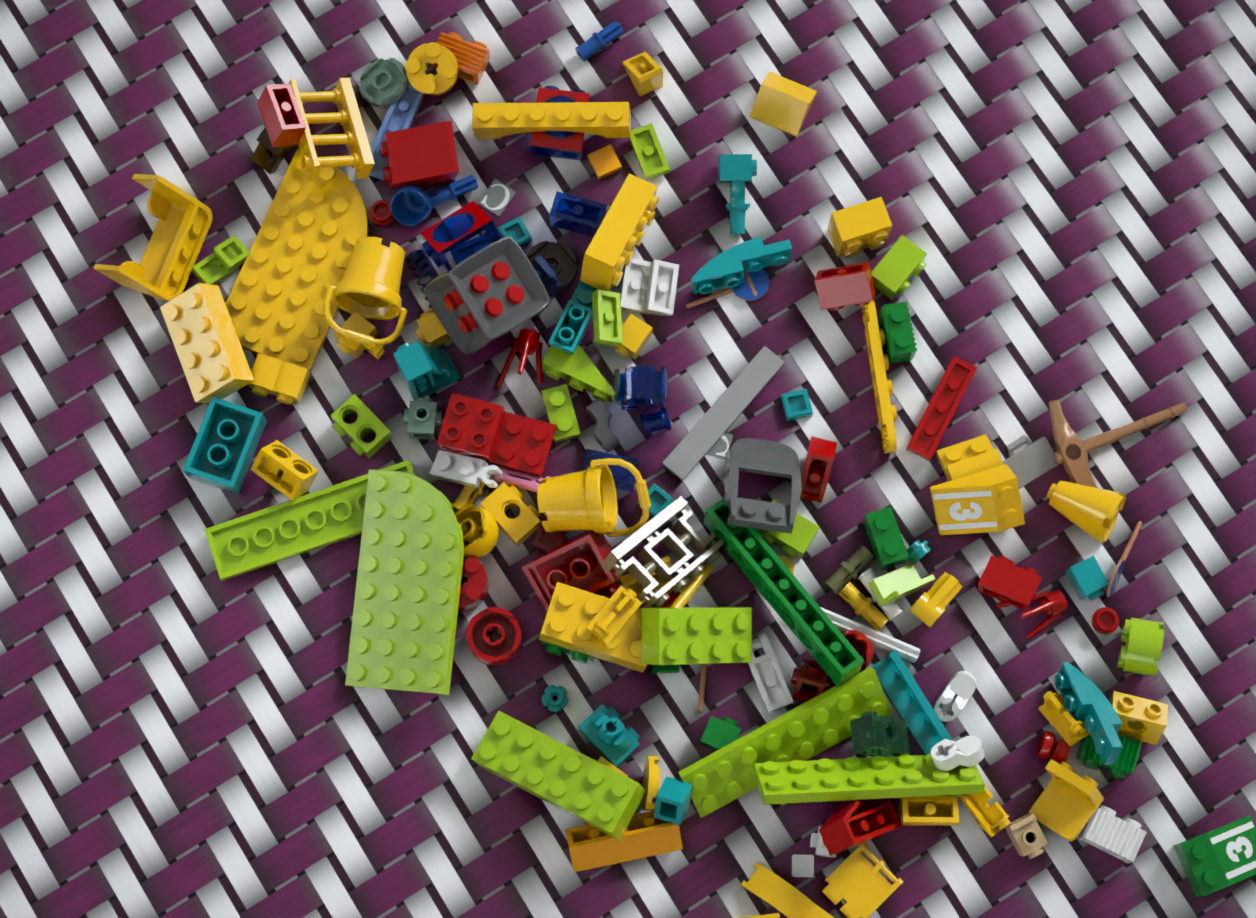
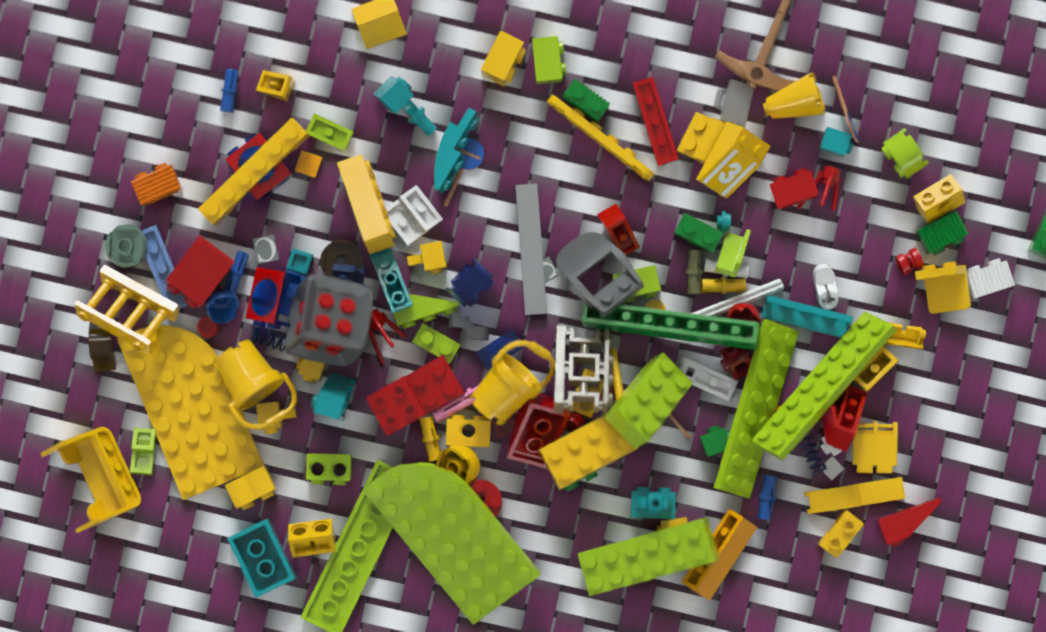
camera: 40 degrees left, 10 degrees up
yellow brick [160,283,254,403] -> none
red brick [257,83,306,147] -> none
sand green brick [404,398,443,440] -> none
yellow plate [405,42,458,96] -> none
white plate [429,450,503,488] -> none
red brick [466,607,522,666] -> none
teal plate [542,685,569,712] -> none
clear blue brick [549,191,607,237] -> none
yellow hinge [586,586,642,645] -> none
lime plate [592,289,623,346] -> none
teal tile [637,483,675,518] -> none
clear blue bush [639,407,671,437] -> none
yellow tile [642,755,660,811] -> none
teal brick [654,776,693,825] -> none
teal tile [780,389,813,421] -> none
brick [814,262,876,311] -> none
clear green brick [850,711,910,757] -> none
yellow piece [909,572,963,628] -> none
white piece [931,736,985,771] -> none
tan brick [1005,813,1048,859] -> none
yellow hinge [1038,691,1090,747] -> none
teal slope [1055,662,1123,765] -> none
red plate [1091,607,1119,635] -> none
none -> blue pin [757,475,777,520]
none -> dark blue piece [799,430,827,475]

